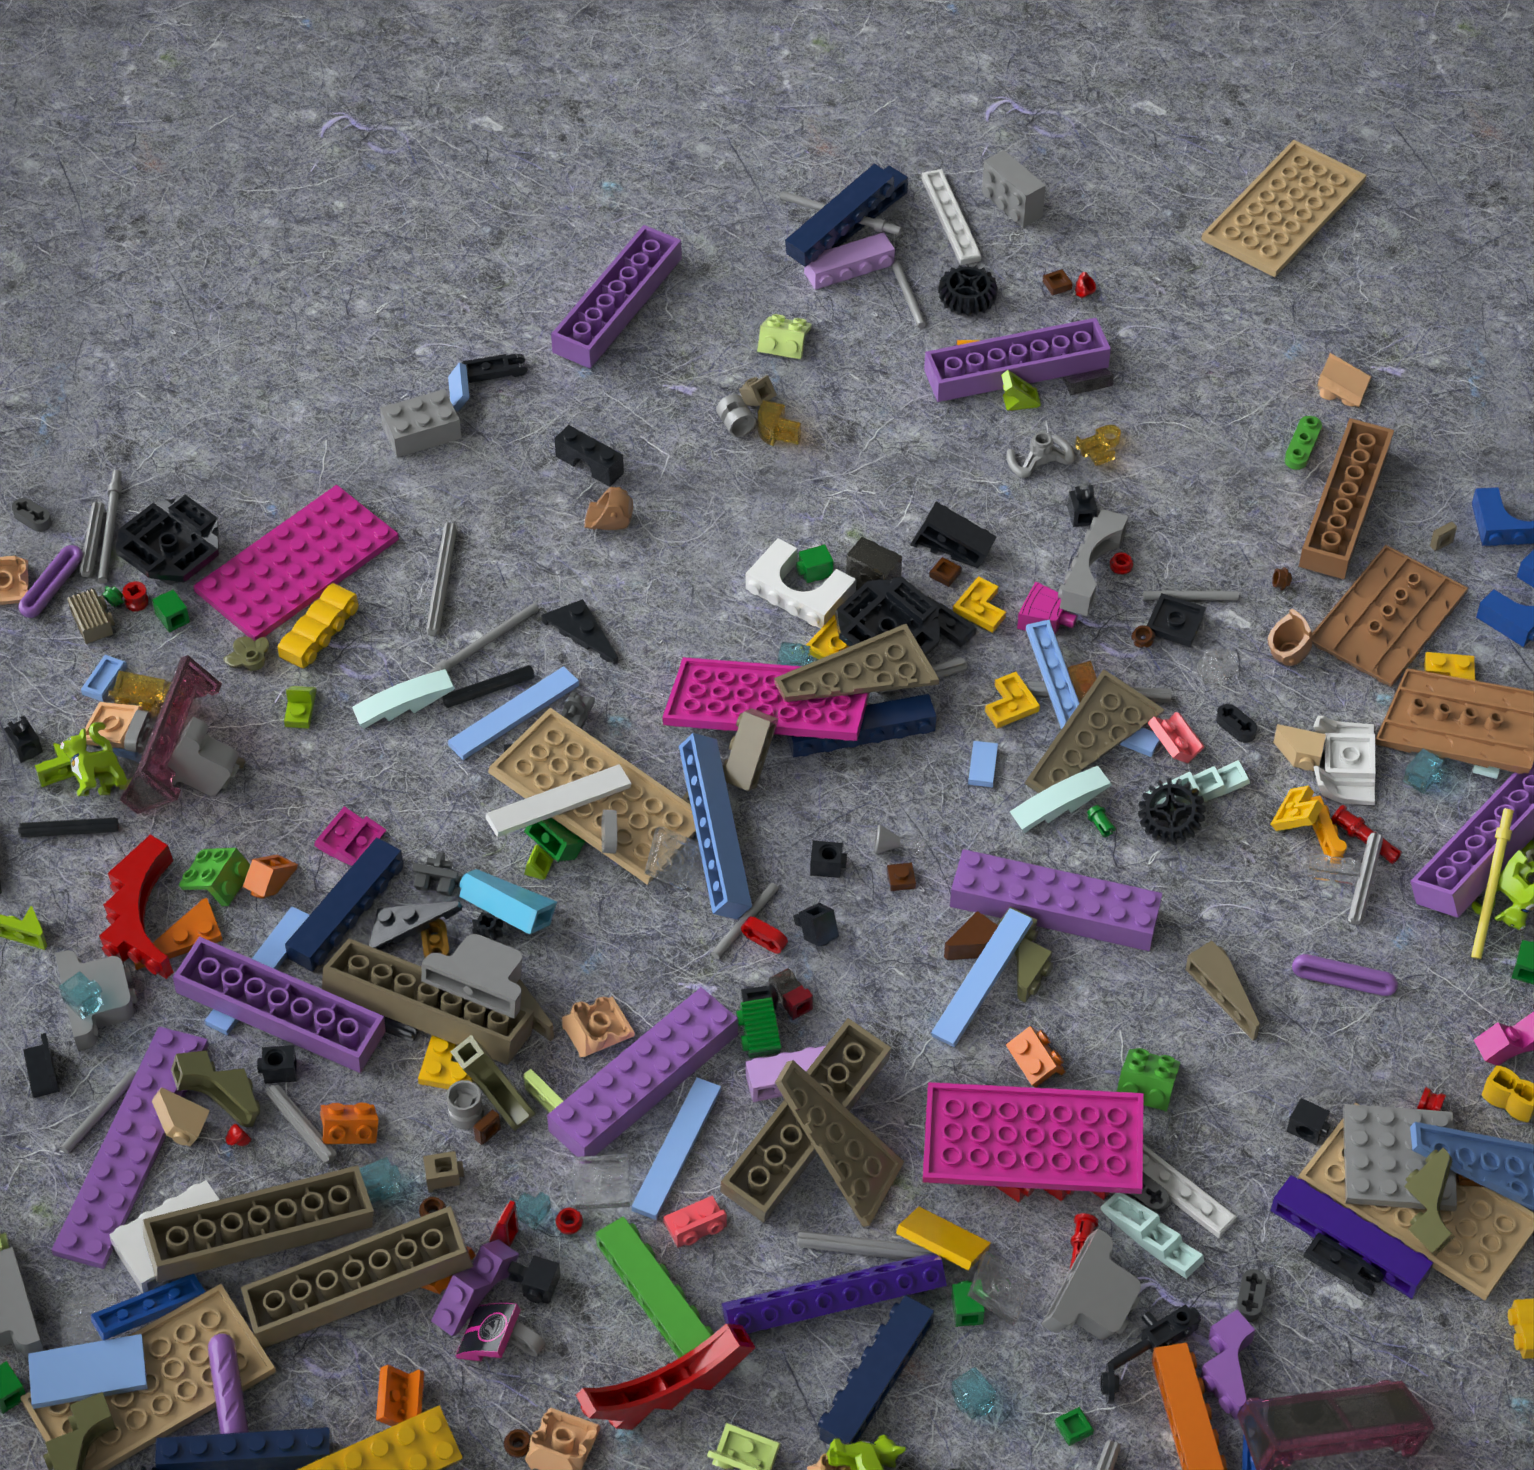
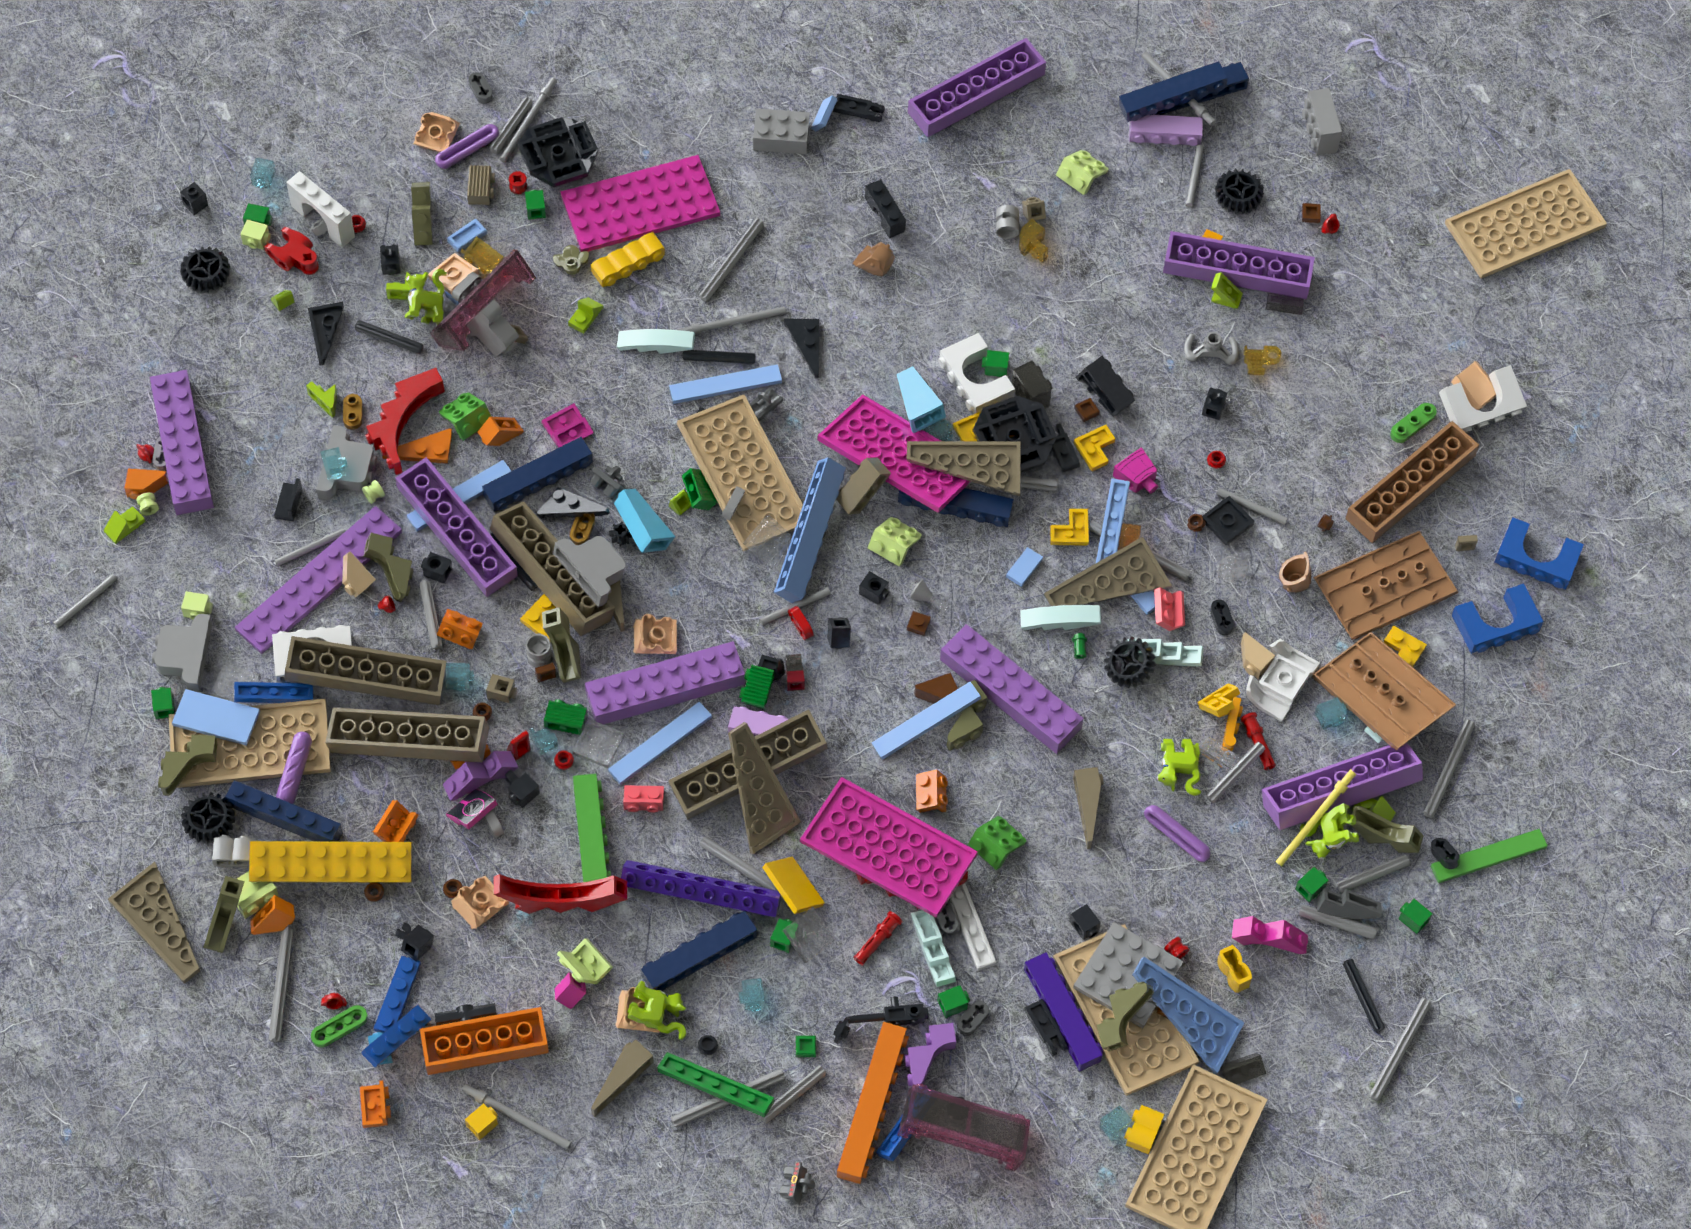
camera: 25 degrees right, 10 degrees up
green plate [102,586,124,608] -> none
white tile [486,764,631,837] -> none
yellowish green tile [524,1069,563,1113] -> none
white tile [921,169,981,265] -> none
light grey brick [1041,1228,1141,1340] -> none
light grey arch [1058,509,1129,616] -> none
none -> pearl gold plate [343,394,363,430]
none -> yellowish green wheel [362,480,385,504]
none -> olive arch [411,182,433,246]
none -> green brick [544,699,588,736]
none -> yellowish green bracket [868,517,922,566]
none -> slope [897,366,946,434]
none -> green brick [937,985,970,1018]
none -> clear light blue panel [1100,1105,1132,1142]
none -> lime animal [1157,739,1201,796]
none -> white arch [1439,365,1527,433]

